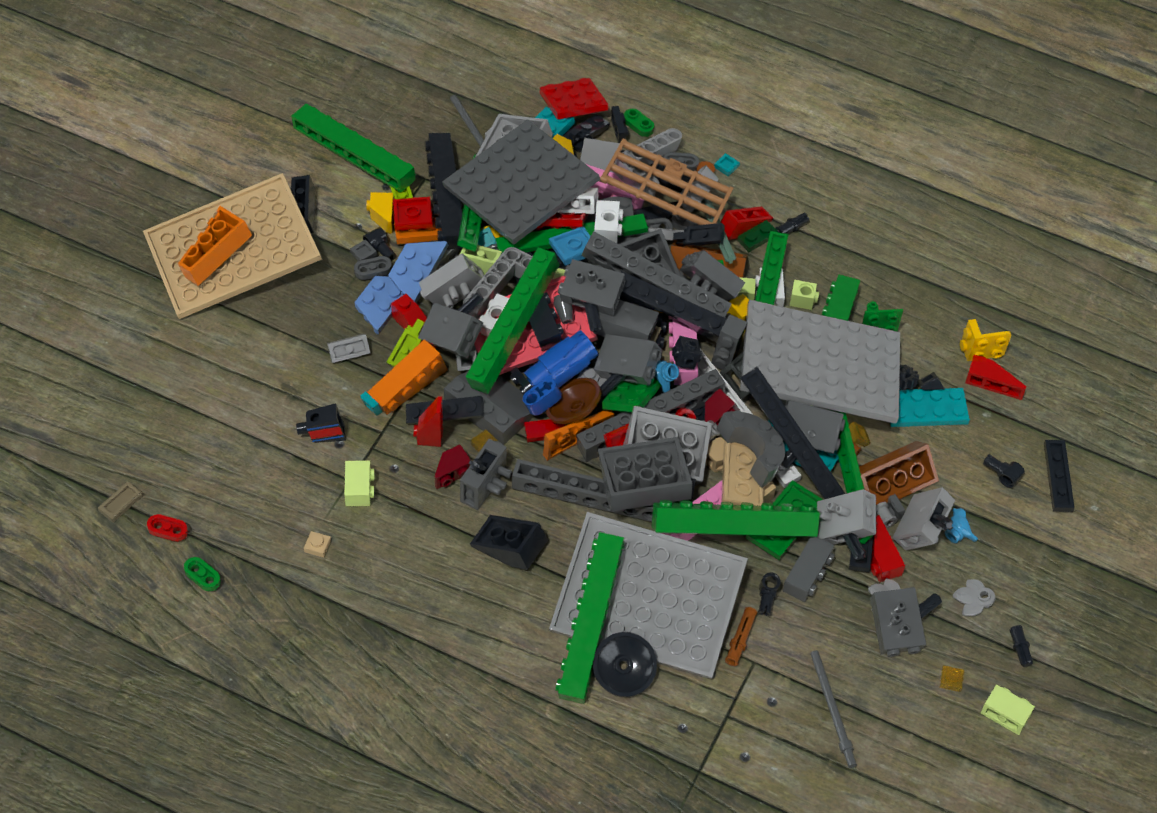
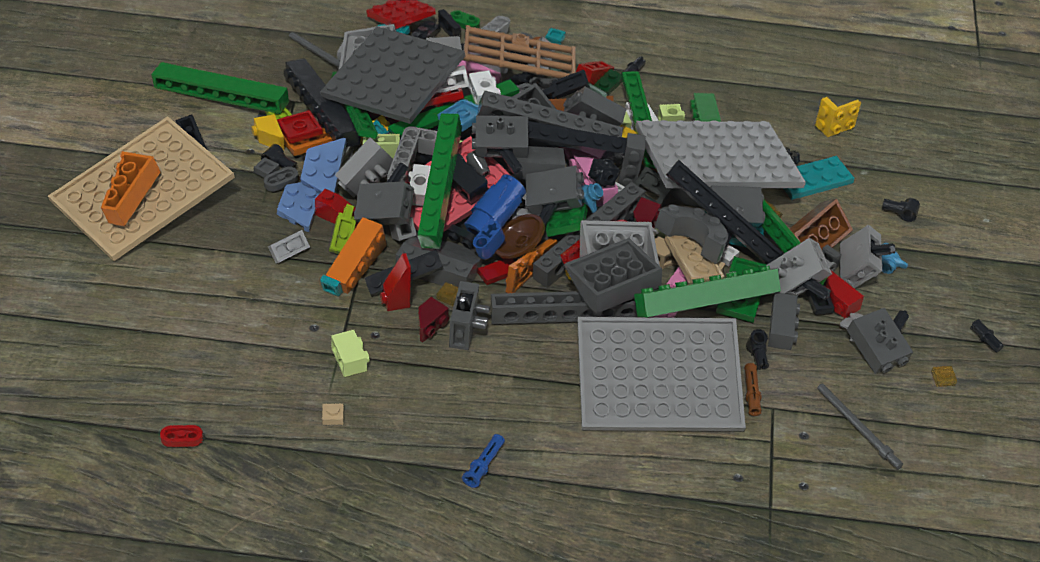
camera: 20 degrees left, 10 degrees down
dark tan tile [98,481,143,522] -> none
green plate [184,557,221,591] -> none
black torso [296,404,346,443] -> none
black slope [470,515,548,570] -> none
green brick [555,532,624,704] -> none
black dish [593,632,657,697] -> none
green hinge [862,301,903,332] -> none
black slope [918,372,944,390] -> none
light grey plate [953,579,995,616] -> none
red slope [965,355,1027,400] -> none
yellowish green brick [981,684,1035,735] -> none
black plate [1044,440,1075,512] -> none
none -> blue pin [462,434,505,488]

